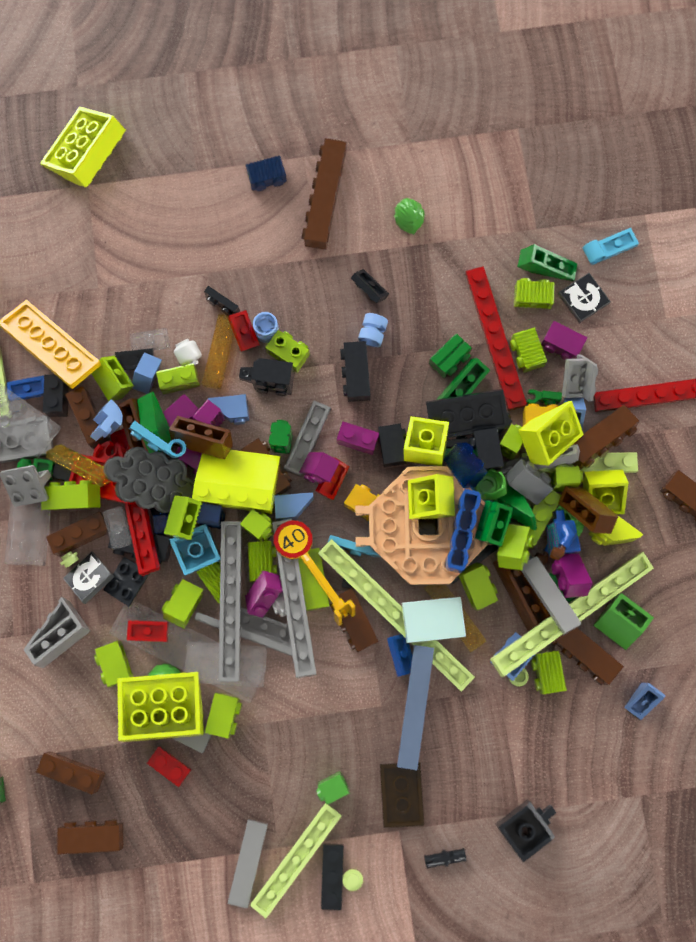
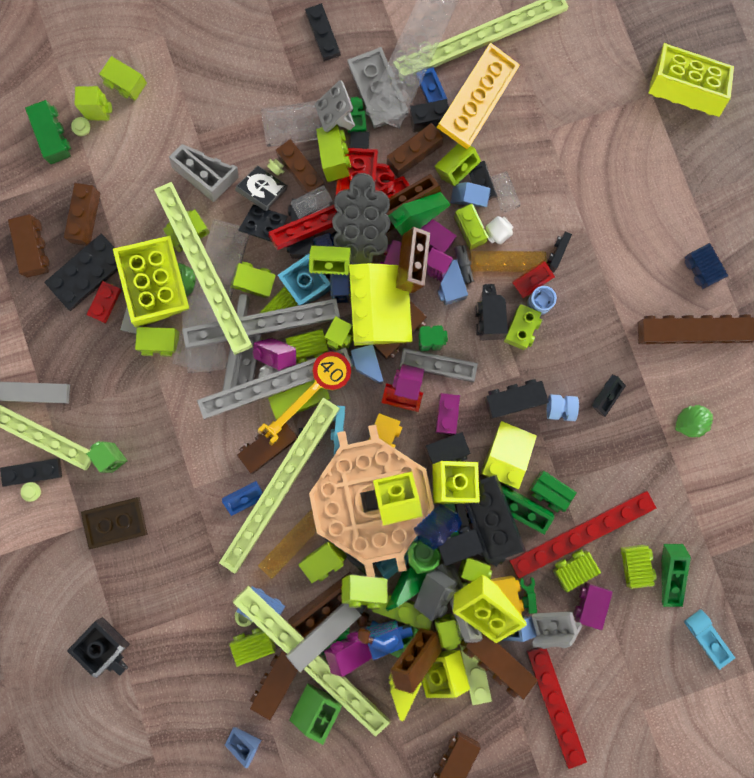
camera: 80 degrees right, 5 degrees up
clear yellow plate [46,444,111,487] -> none
light blue brick [90,400,123,441] -> none
red plate [127,620,169,642] -> none
medium azure plate [129,421,186,458] -> none
sand blue tile [397,645,434,770] -> none
light aqua tile [402,597,466,643] -> none
black pin [424,848,467,869] -> none
blue brick [446,489,481,573] -> none
green brick [474,501,513,547] -> none
tile [558,273,611,323] -> none
none -> black plate [44,233,118,311]
none -> yellowish green plate [154,182,253,355]
none -> dark grey pin [454,245,475,284]
none -> neon yellow slope [480,421,537,489]

